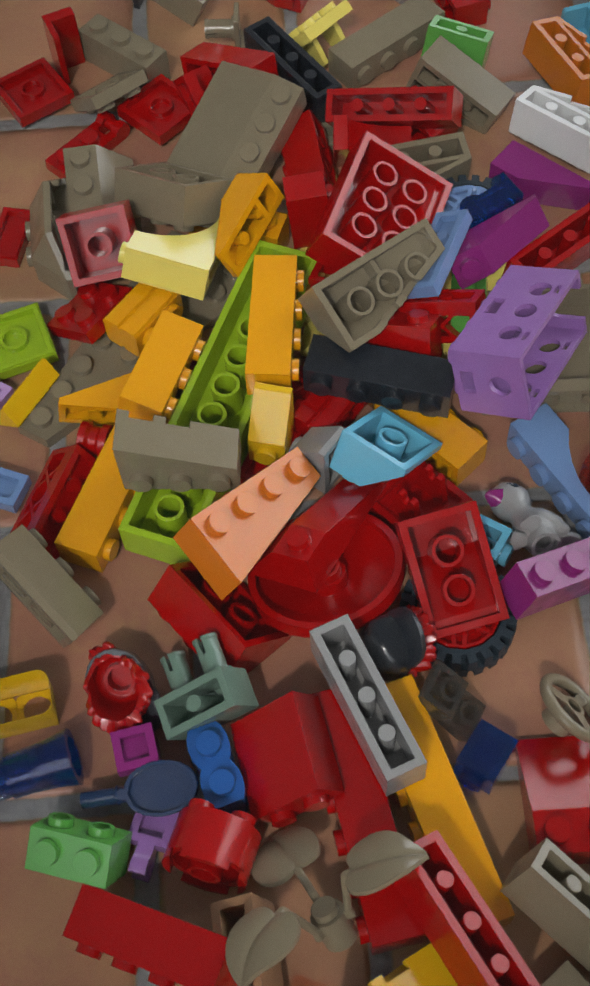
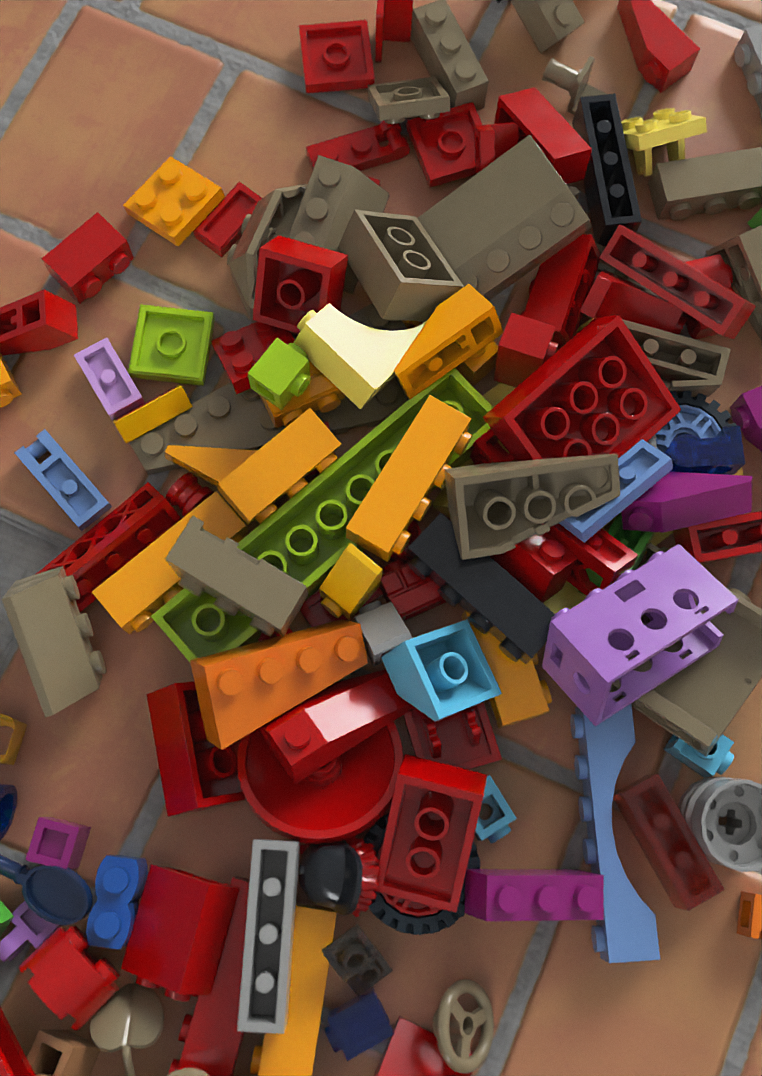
camera: 20 degrees right, 15 degrees up
red hair [83,641,162,735] -> none
sand green brick [154,633,259,740] -> none
light grey animal [485,482,582,556] -> none
none -> lime brick [247,338,311,410]

